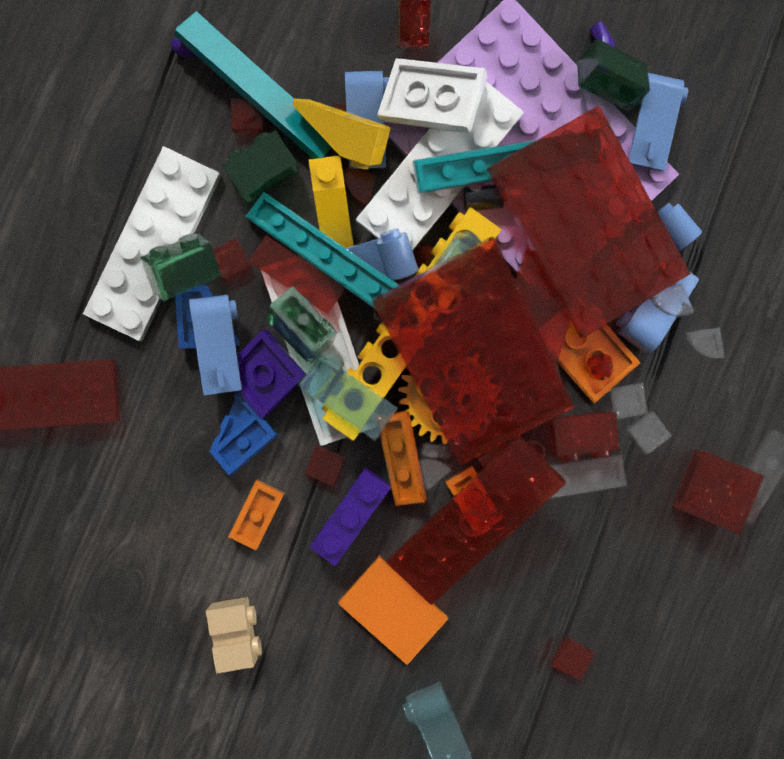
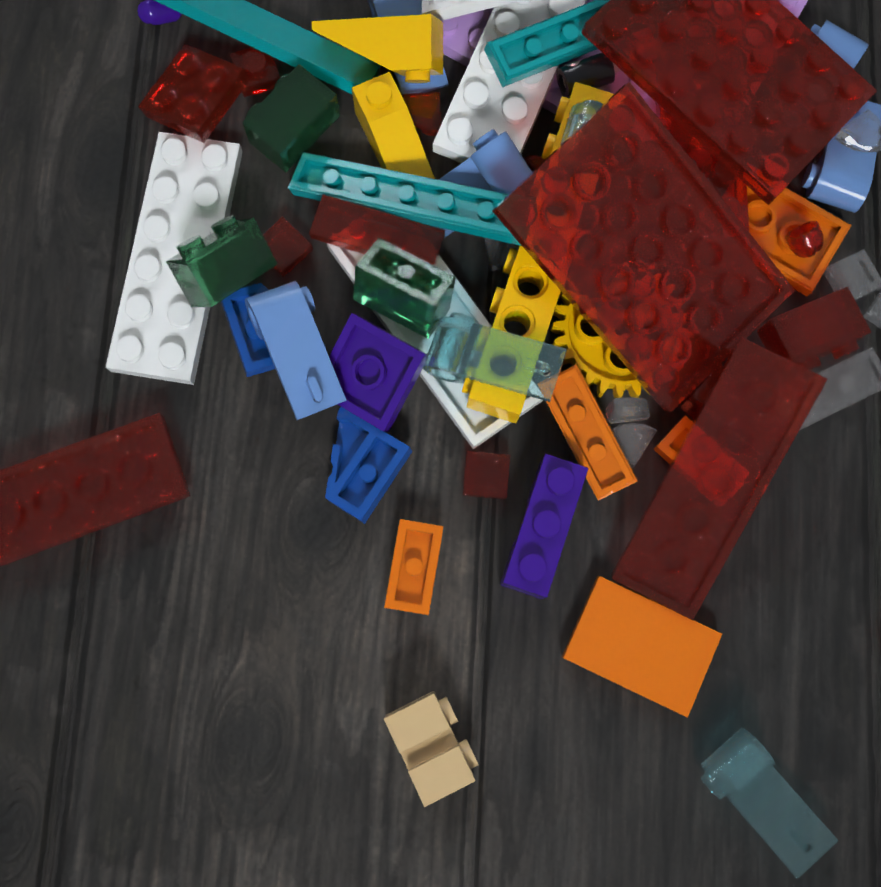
camera: 20 degrees left, 10 degrees down
none -> clear red plate [138,44,250,143]

